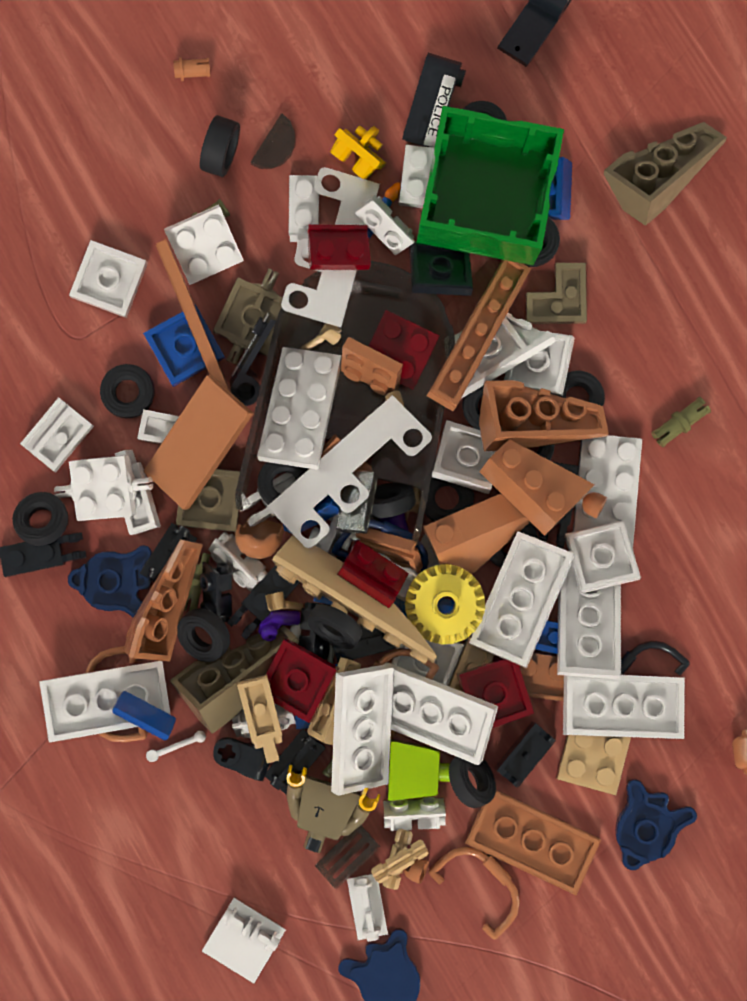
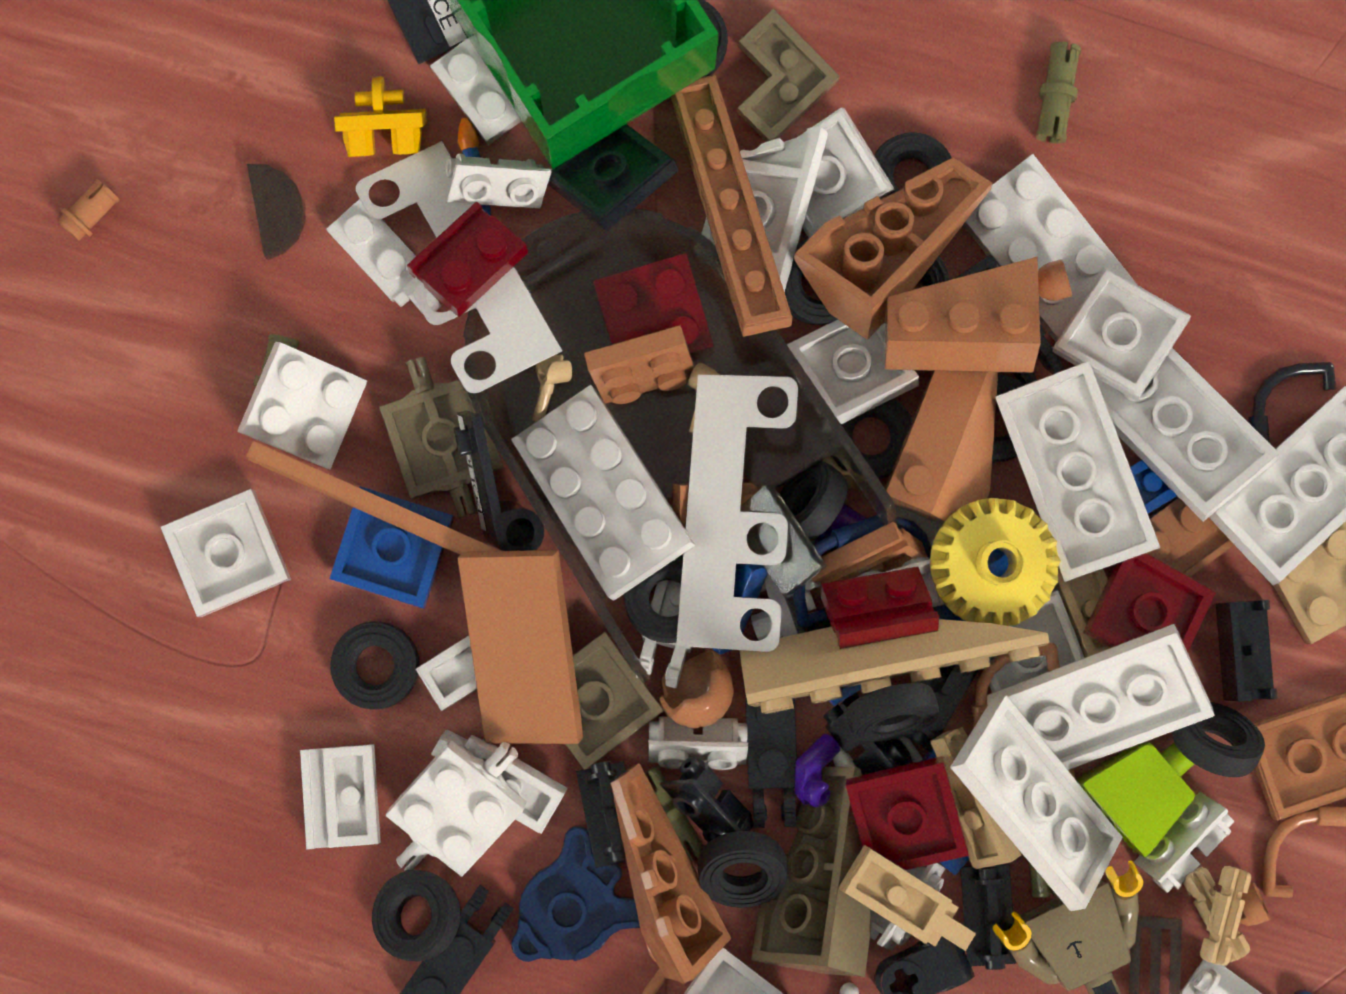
camera: 40 degrees left, 0 degrees up
black tyre [200,115,240,177] -> none
tan hand [265,591,303,611] -> none

